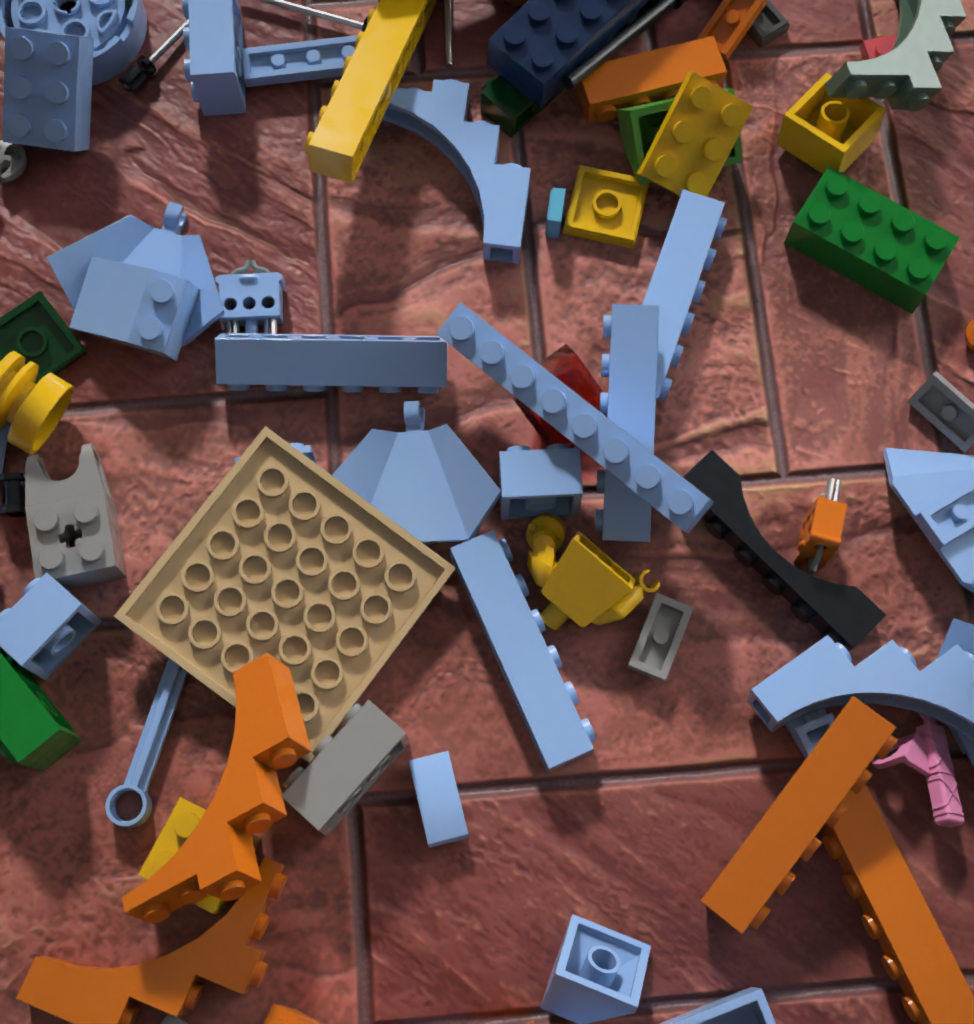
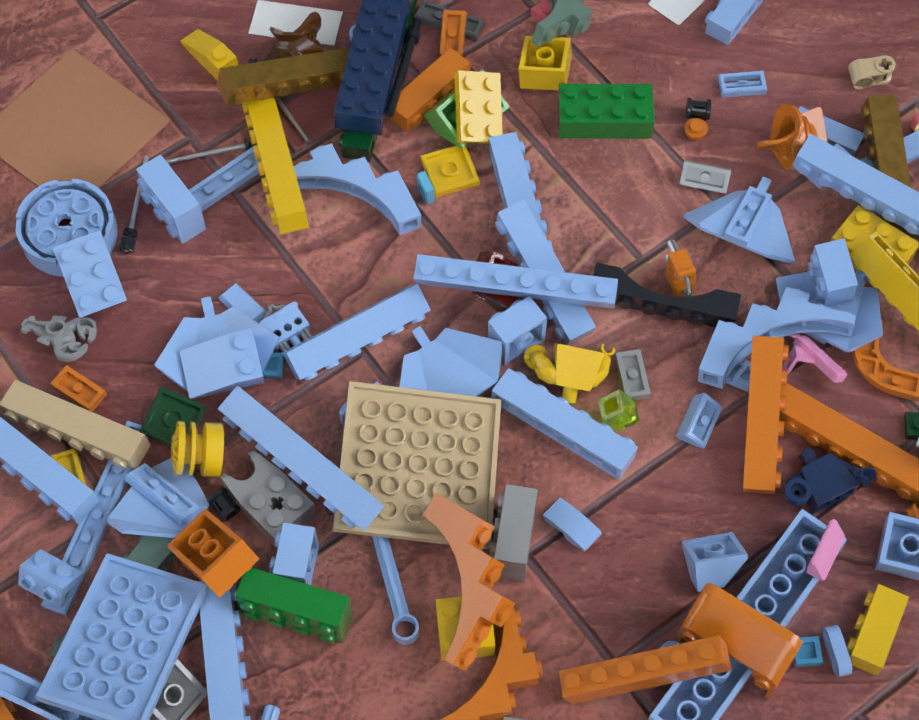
camera: 30 degrees left, 10 degrees down
none -> light blue tile [218,283,267,323]
none -> light blue brick [218,385,385,531]
none -> dark azure tile [262,353,285,379]
none -> clear neon green brick [598,389,640,432]
none -> light blue slope [676,393,723,449]
none -> dark blue torso [784,448,878,515]

